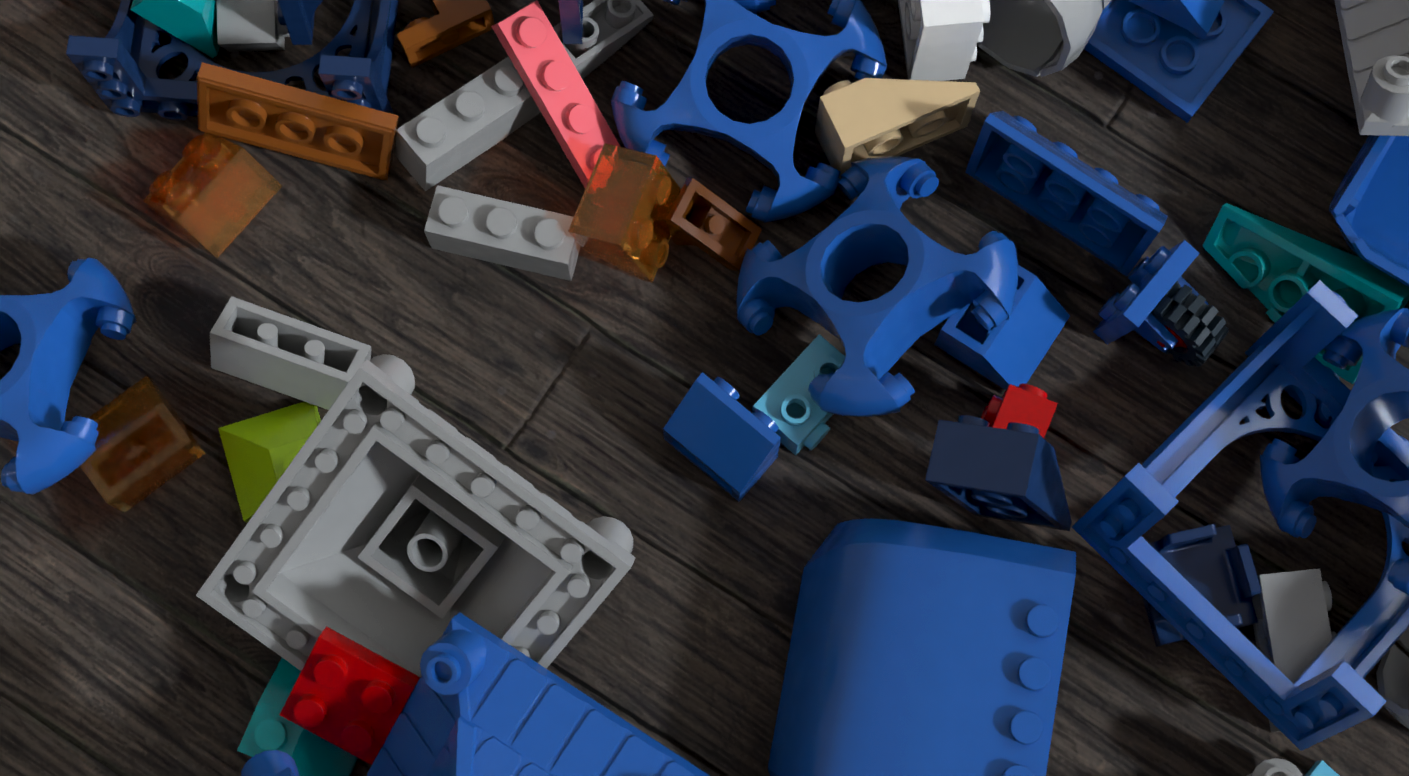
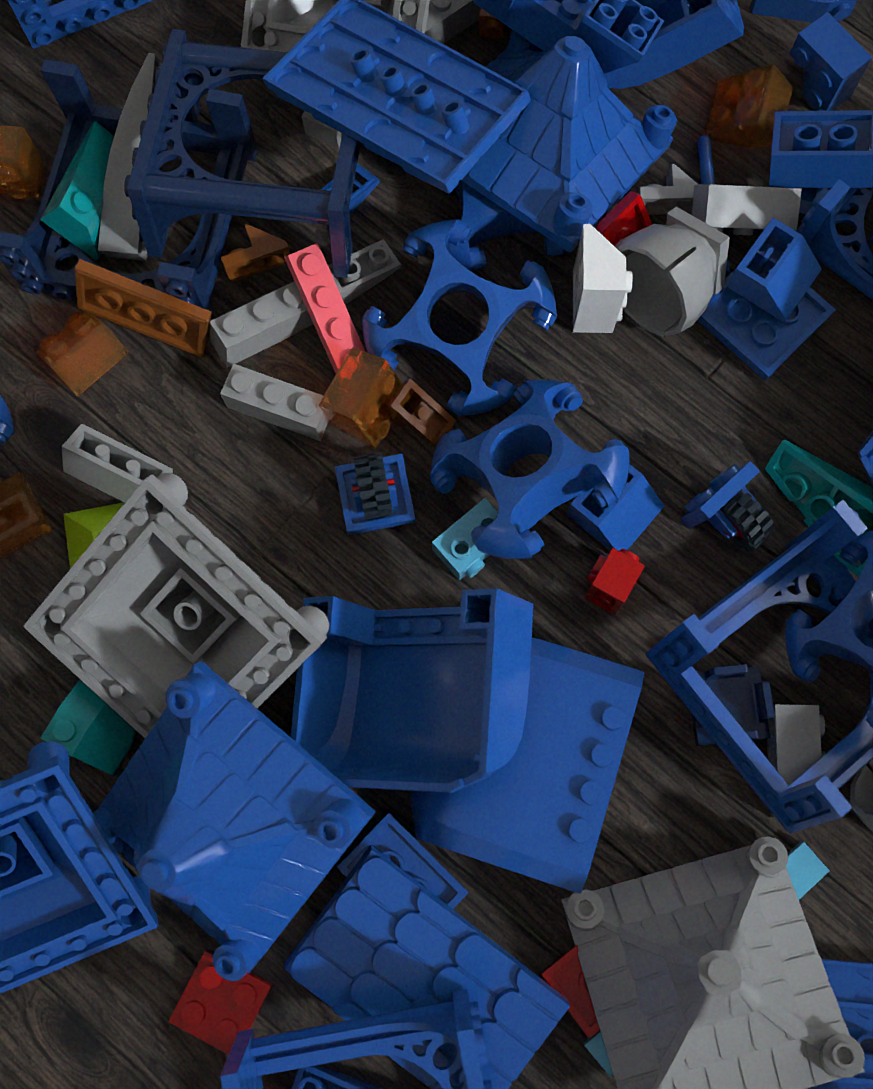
camera: 10 degrees right, 0 degrees up
red plate [280,626,420,765] -> none
blue slope [663,372,781,502] -> none
tan slope [815,78,980,179] -> none
dark blue slope [925,415,1072,531] -> none
blue slope [965,111,1168,276] -> none
none -> blue slope [291,588,533,792]
none -> blue plate [335,452,416,535]

